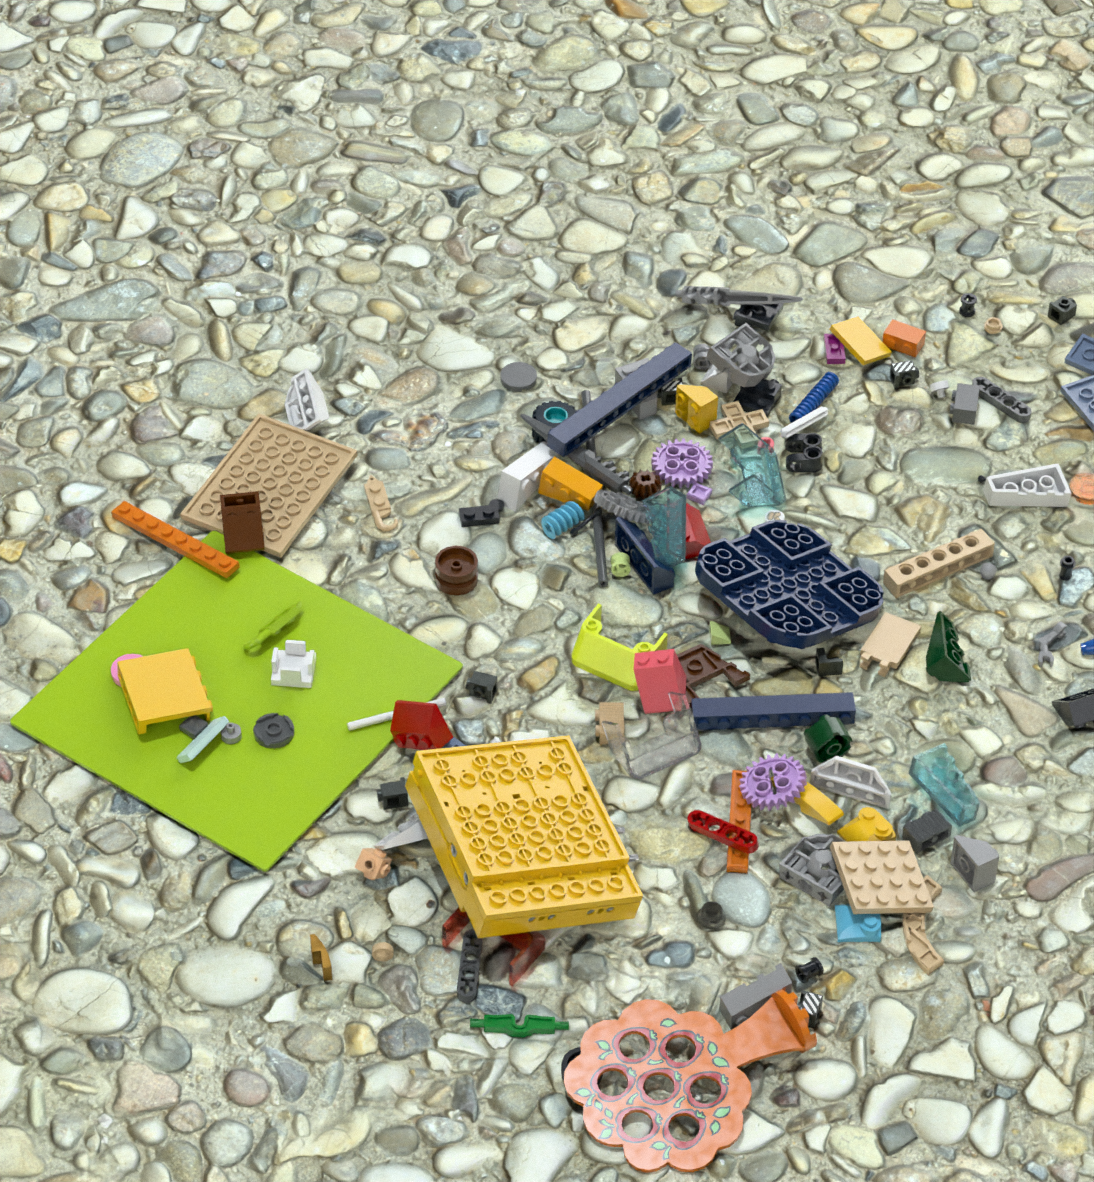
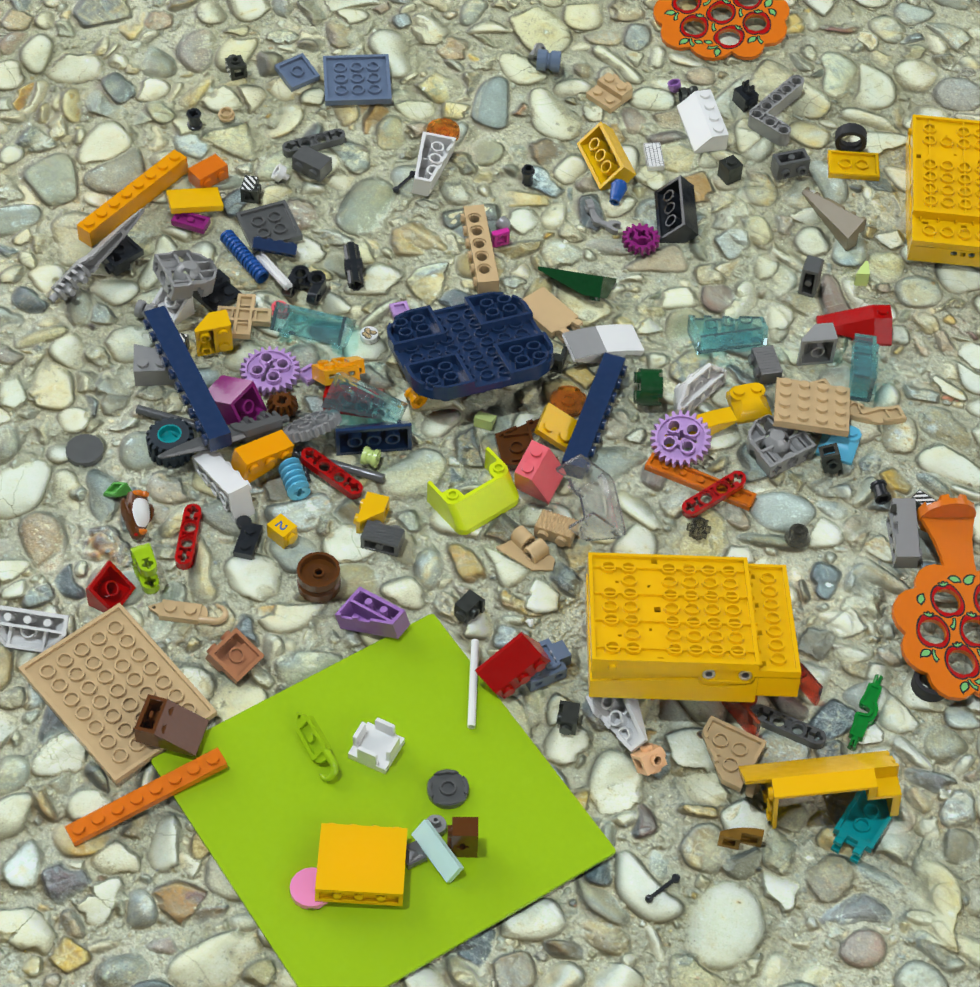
camera: 70 degrees left, 5 degrees up
none -> light orange brick [77,149,188,248]
none -> red slope [85,560,136,613]
none -> bright green slope [103,482,132,497]
none -> animal [120,490,154,541]
none -> lime piece [130,543,160,595]
none -> red beam [175,504,202,570]
none -> nougat plate [205,628,265,684]
none -> magenta slope [208,375,267,426]
none -> dark grey plate [236,200,303,253]
none -> dark blue piece [251,236,297,258]
none -> yellow brick [267,513,298,549]
none -> red beam [300,447,363,500]
none -> light orange piece [311,356,365,386]
none -> medium lavender wedge [334,586,410,639]
none -> black piece [343,242,364,291]
none -> yellow slope [353,492,390,534]
none -> dark grey brick [360,520,405,557]
none -> lavender tile [389,301,410,320]
none -> reddish brown brick [447,817,478,858]
none -> dark pink tile [491,227,510,248]
none -> tan panel [496,525,555,572]
none -> yellow plate [534,402,577,452]
none -> clear orange tile [550,385,586,417]
none -> slope [562,324,644,363]
none -> magenta gear [622,223,660,256]
none -> black hinge [645,874,680,903]
none -> clear smoke gear [686,516,711,541]
none -> tan plate [701,715,767,792]
none -> yellow panel [738,750,902,829]
none -> dark grey brick [798,255,824,298]
none -> red wedge [816,305,893,346]
none -> pearl dark grey brick [818,443,843,474]
none -> teal tile [830,790,893,864]
none -> clear light blue wedge [849,333,879,402]

